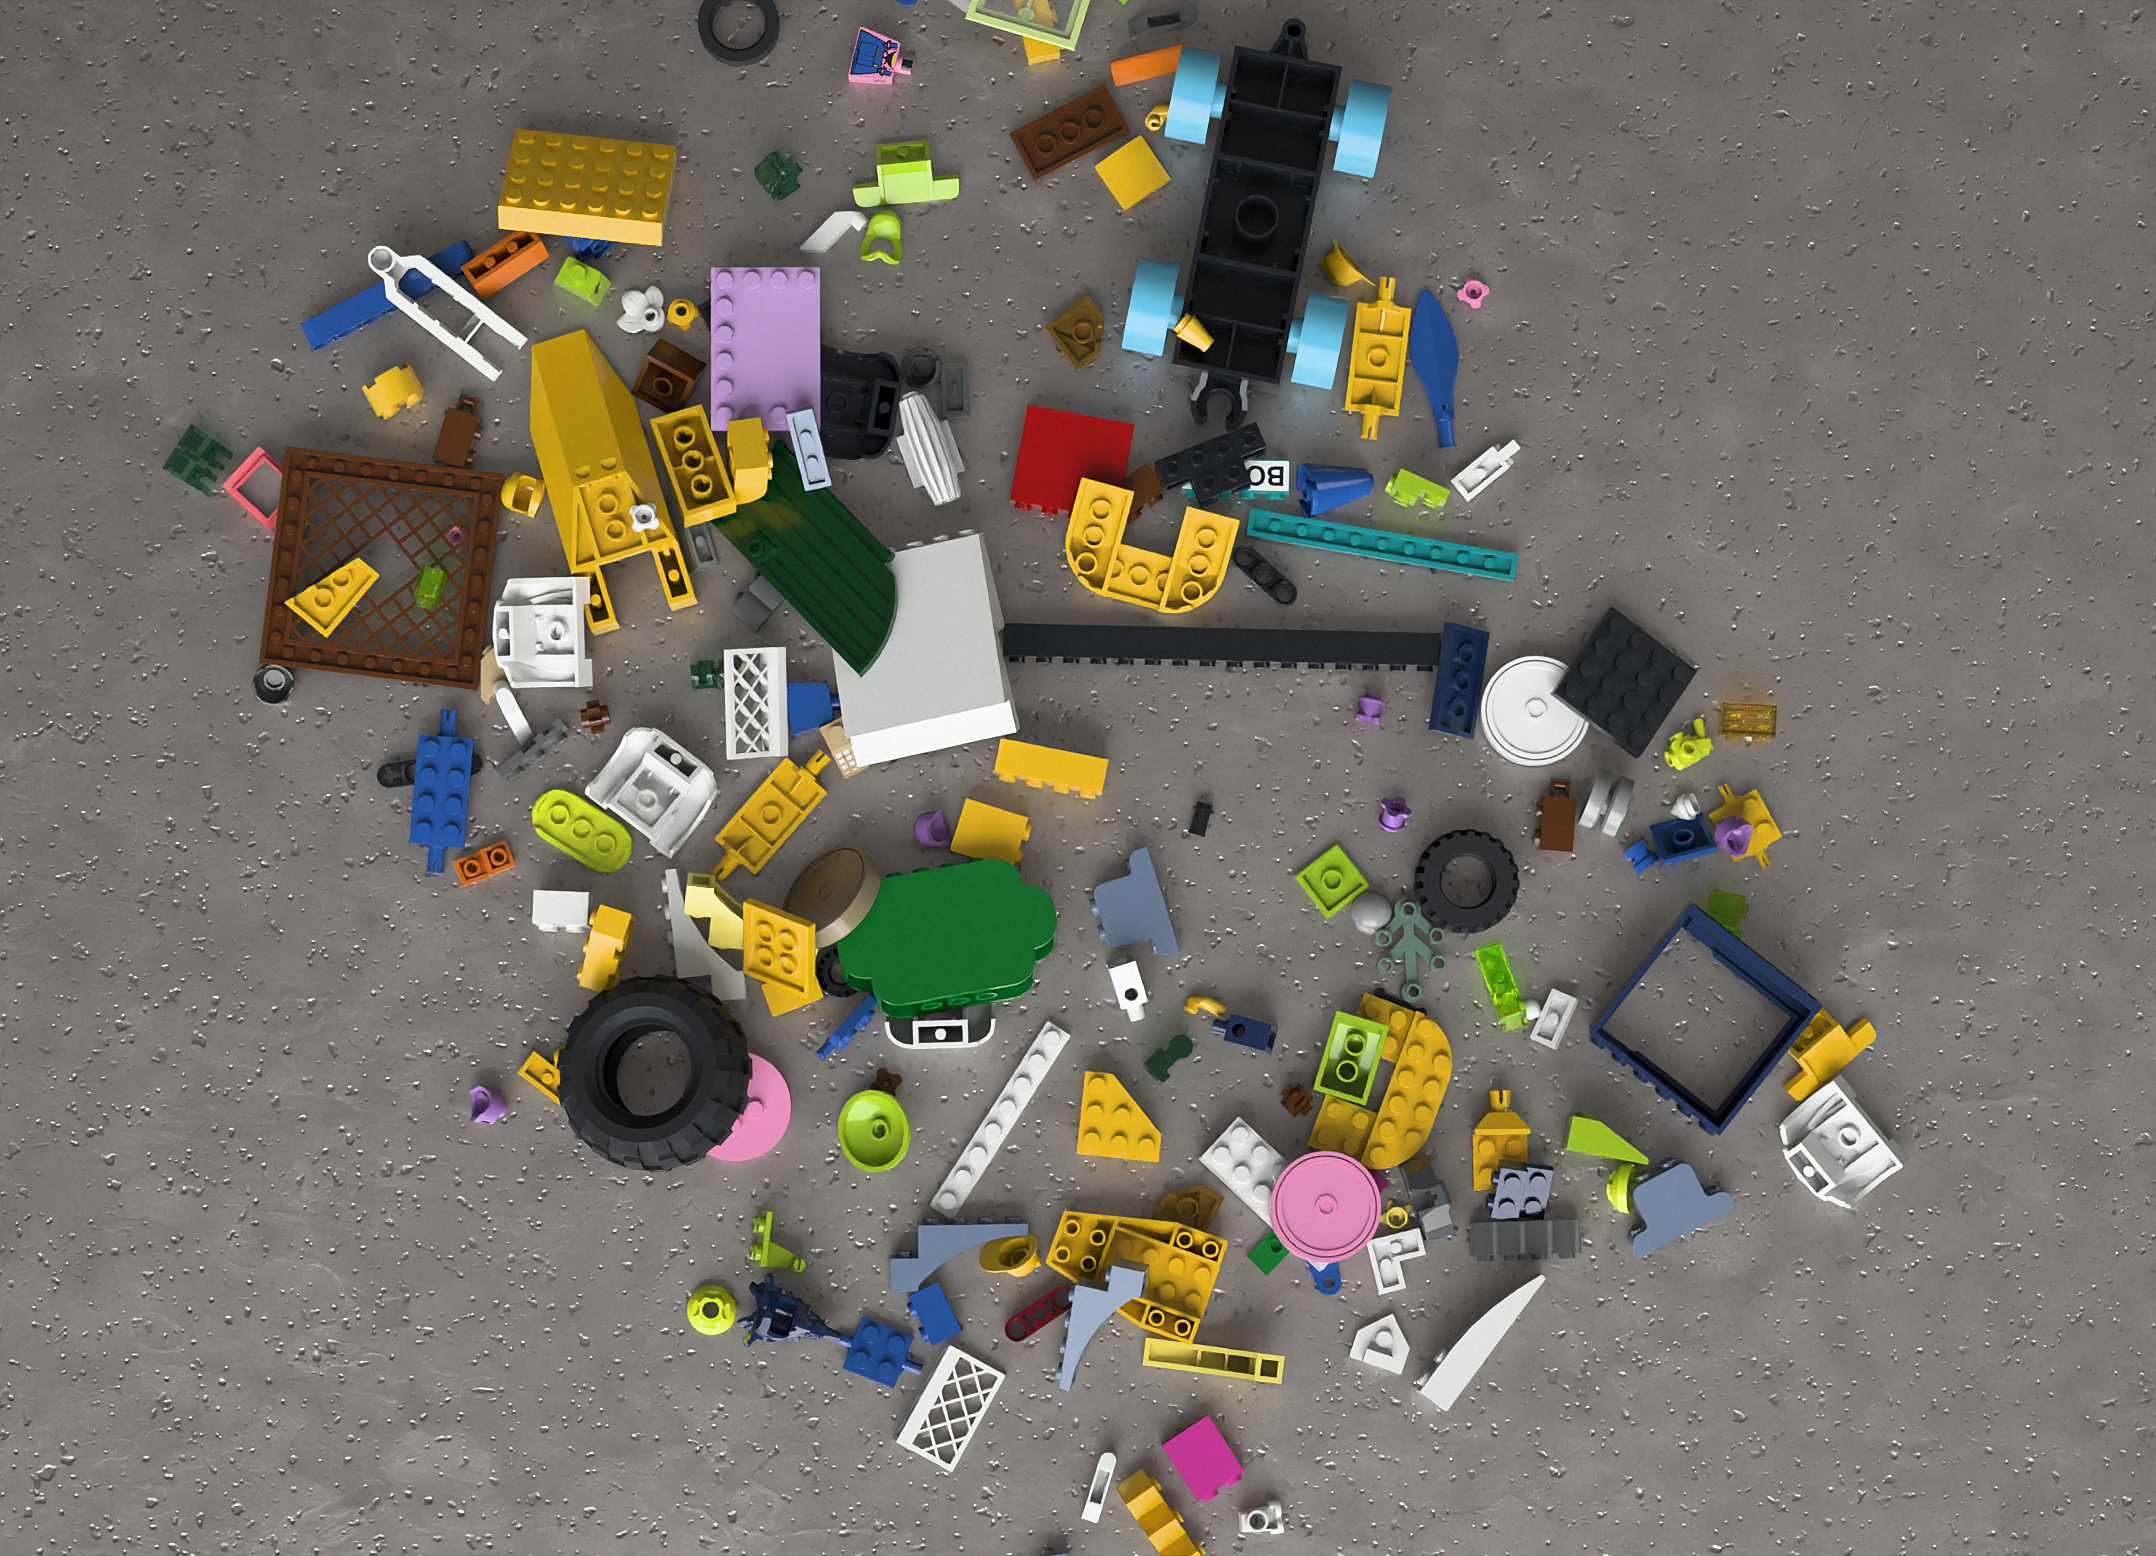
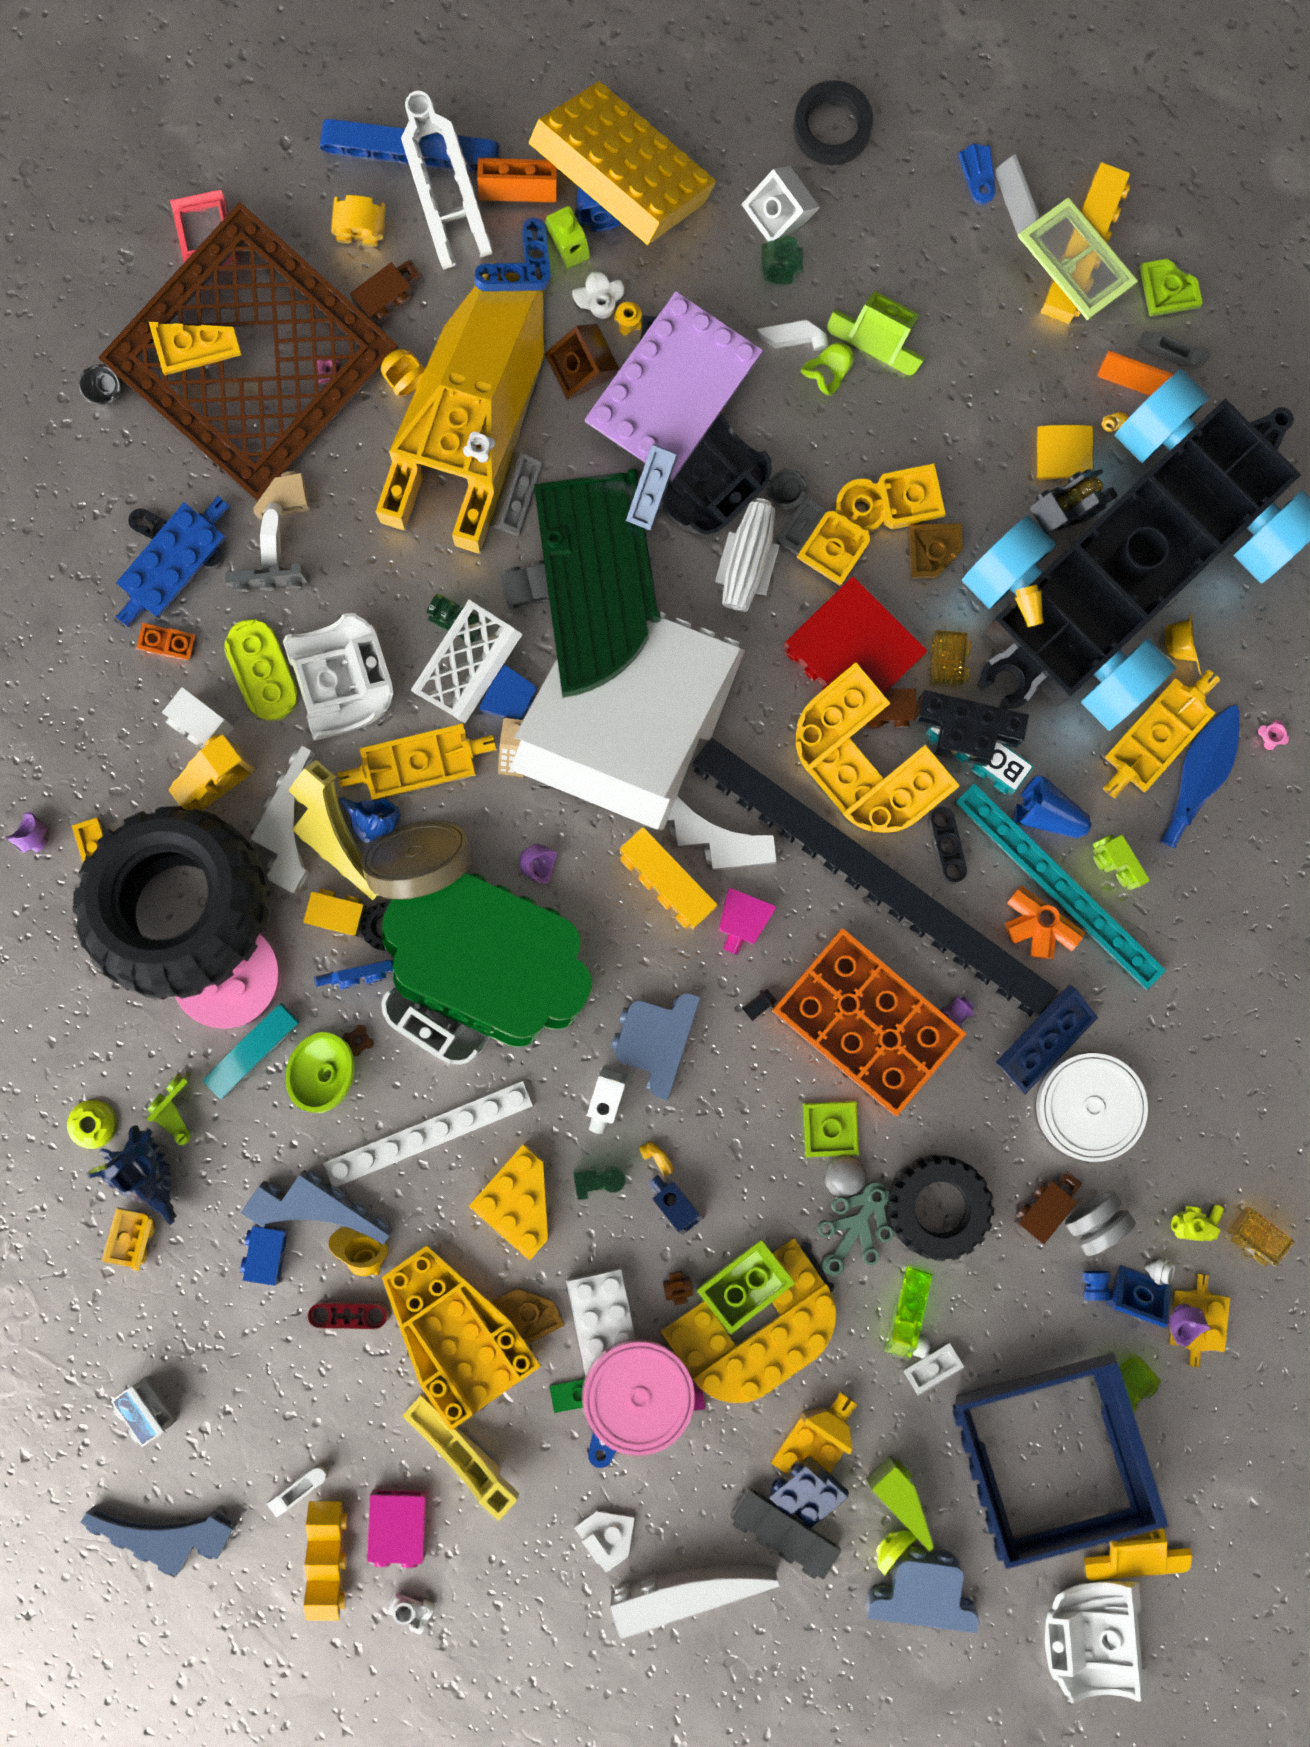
camera: 35 degrees right, 0 degrees up
clear green legs [162,424,234,495] -> none
clear neon green brick [412,565,448,610] -> none
white piece [492,577,593,688] -> none
reddish brown gear [580,700,611,734] -> none
yellow brick [650,404,737,528] -> none
yellow brick [725,417,773,505] -> none
yellow plate [743,898,815,999] -> none
blue plate [832,1317,924,1389] -> none
torso [848,27,914,85] -> none
white fence [893,1342,1006,1472] -> none
yellow brick [950,798,1032,867] -> none
reddish brown plate [1009,84,1130,183] -> none
arch [1056,1258,1149,1391] -> none
white plate [1367,1228,1426,1295] -> none
medium lavender brick [1378,797,1412,832] -> none
light yellow plate [1380,1200,1413,1235] -> none
dark grey connector [1399,1155,1459,1240] -> none
white hinge [1450,439,1520,502] -> none
black plate [1550,607,1697,759] -> none
none -> yellow bracket [102,1207,155,1271]
none -> slope [111,1378,175,1447]
none -> teal slope [202,1003,300,1100]
none -> blue hair [339,797,401,843]
none -> blue beam [474,217,551,291]
none -> white arch [642,795,776,871]
none -> dark pink torso [719,888,776,955]
none -> white slope [741,166,820,246]
none -> orange brick [771,928,967,1116]
none -> yellow plate [797,463,946,586]
none -> clear yellow brick [929,630,971,689]
none -> orange piece [1004,885,1086,960]
none -> black piece [1029,469,1118,534]

